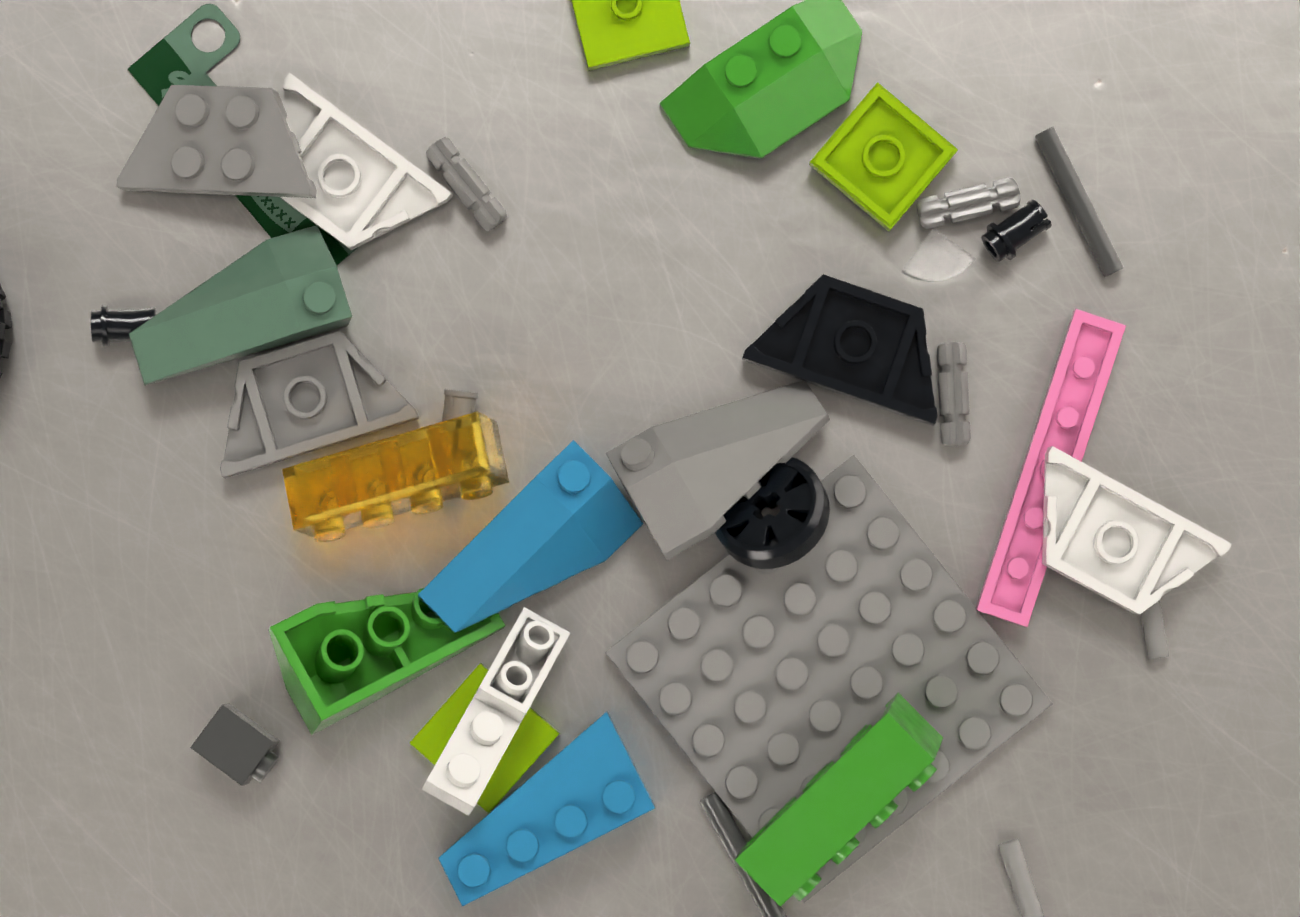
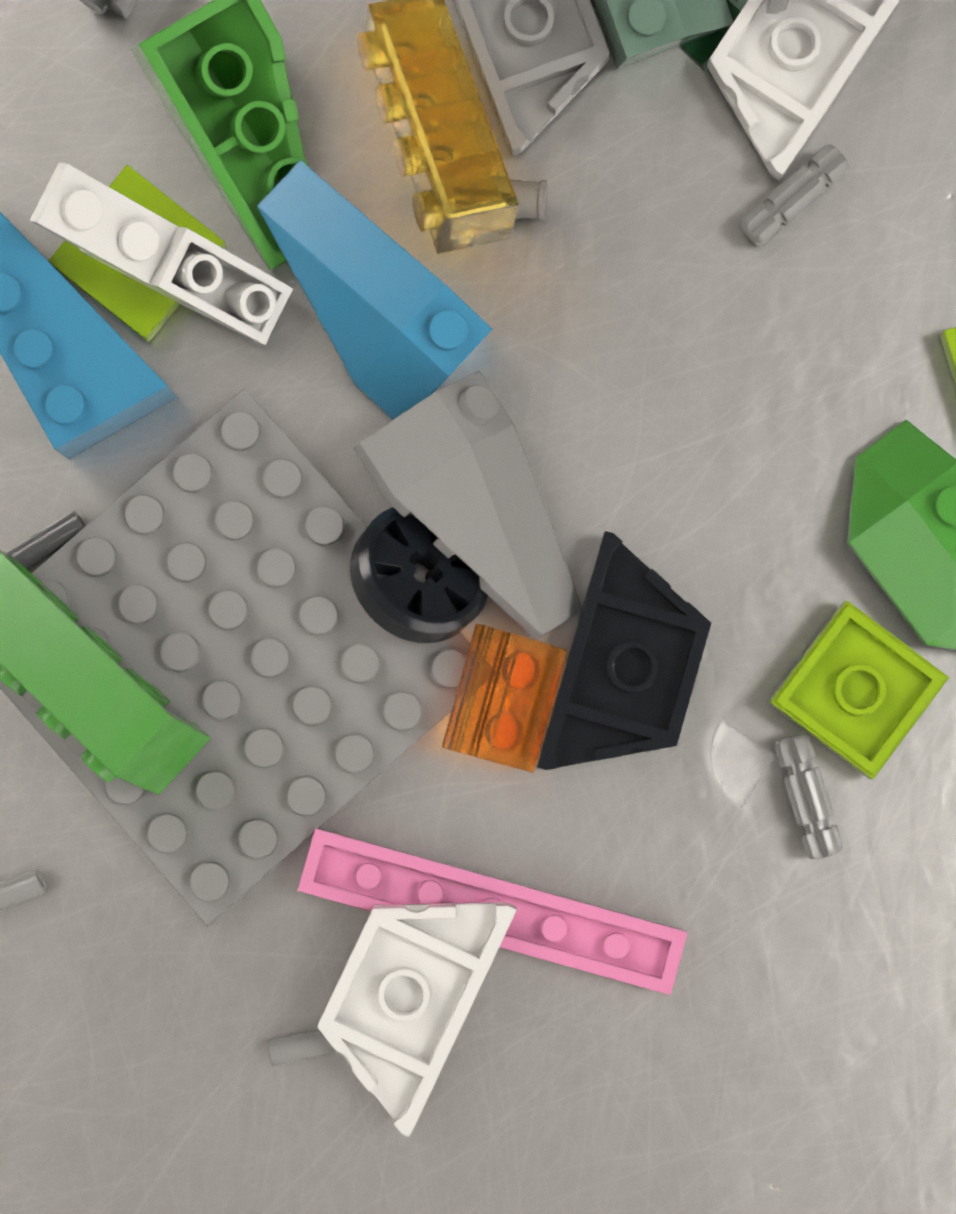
camera: 85 degrees right, 0 degrees up
light grey axle [937,342,971,446] -> none
black pin [981,199,1052,262] -> none
dark grey piece [1035,127,1124,277] -> none
none -> clear orange plate [441,624,567,773]

